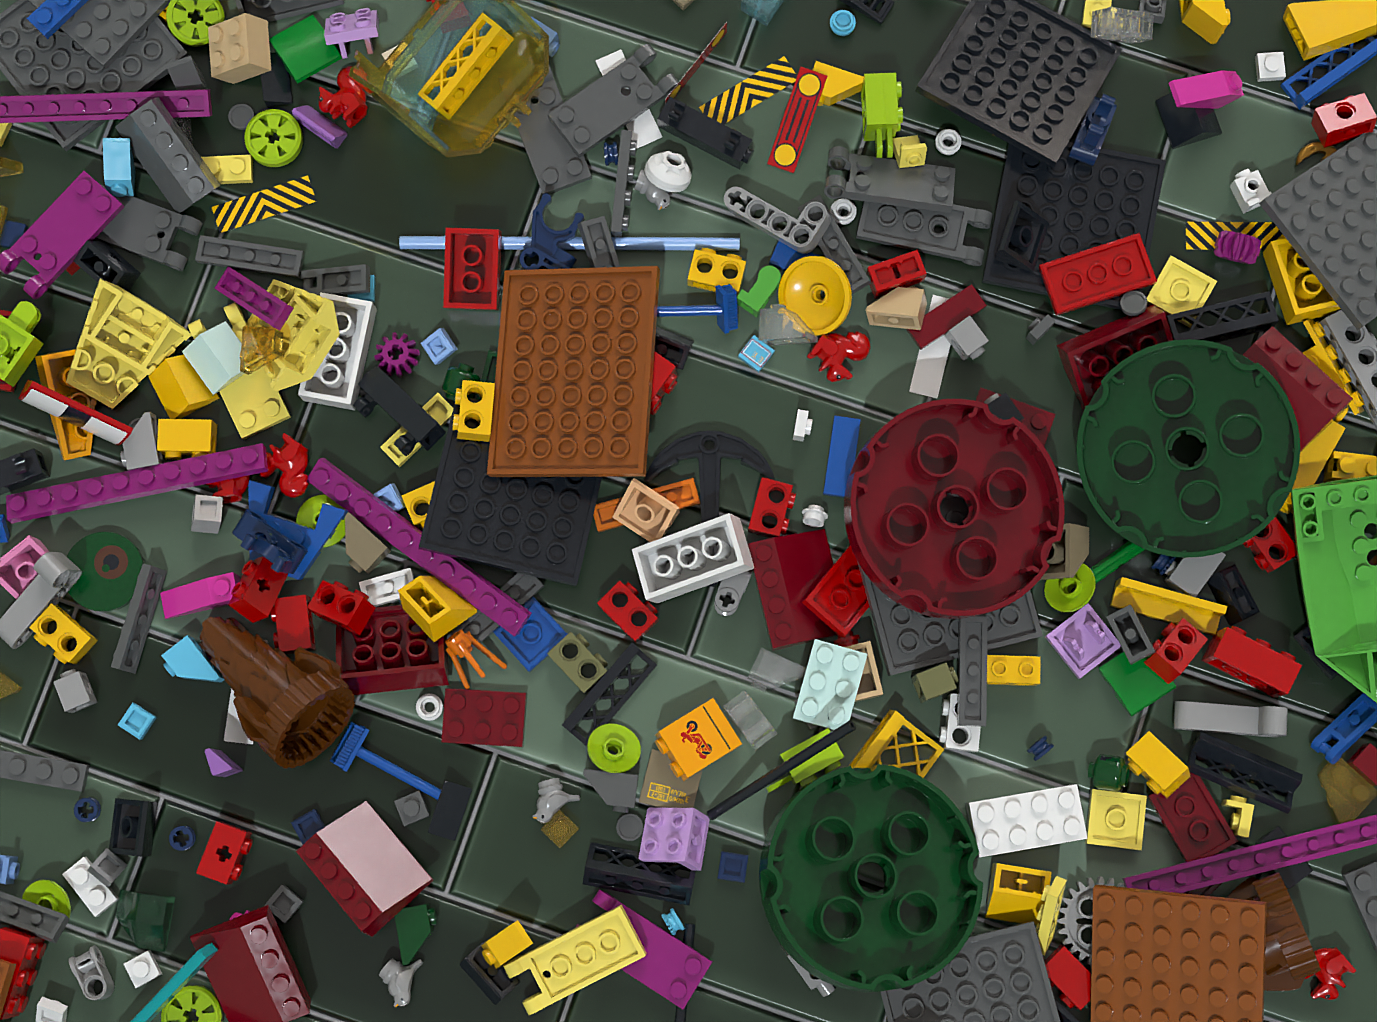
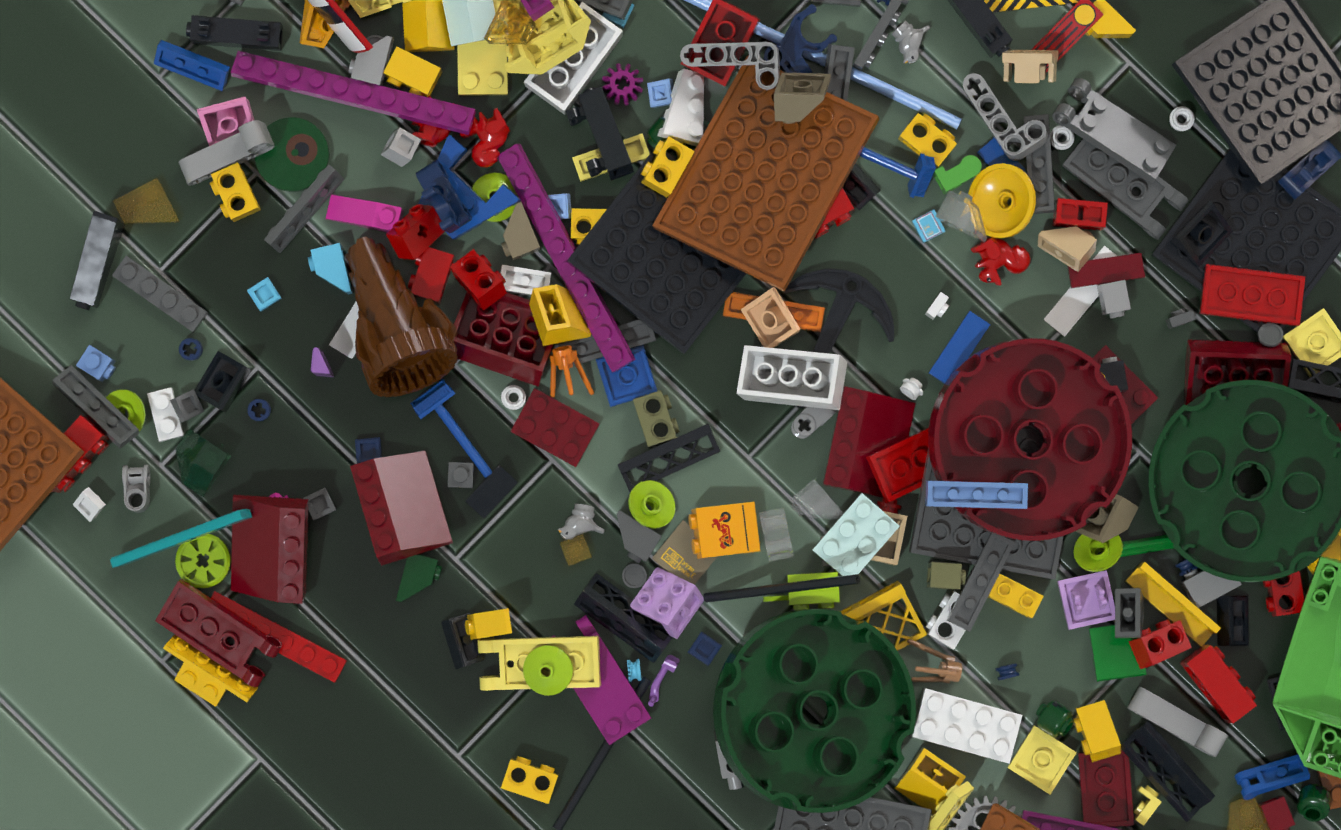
camera: 20 degrees right, 5 degrees up
light grey brick [54,669,97,713] -> none
white plate [124,950,162,988] -> none
red brick [196,821,253,885] -> none
light grey animal [379,958,423,1007] -> none
red brick [597,581,659,643] -> none
white piece [644,151,692,192] -> none
red brick [748,477,796,538] -> none
lime brick [861,73,903,158] -> none
light yellow bracket [893,135,927,168] -> none
none -> lime dish [523,645,573,696]
none -> medium lavender piece [648,655,680,706]
none -> white wing [658,69,704,147]
none -> light grey beam [680,42,780,90]
none -> dark tan slope [774,73,831,124]
none -> medium nougat plant [907,639,962,683]
none -> medium blue plate [925,481,1028,509]
none -> tan panel [1002,50,1058,83]

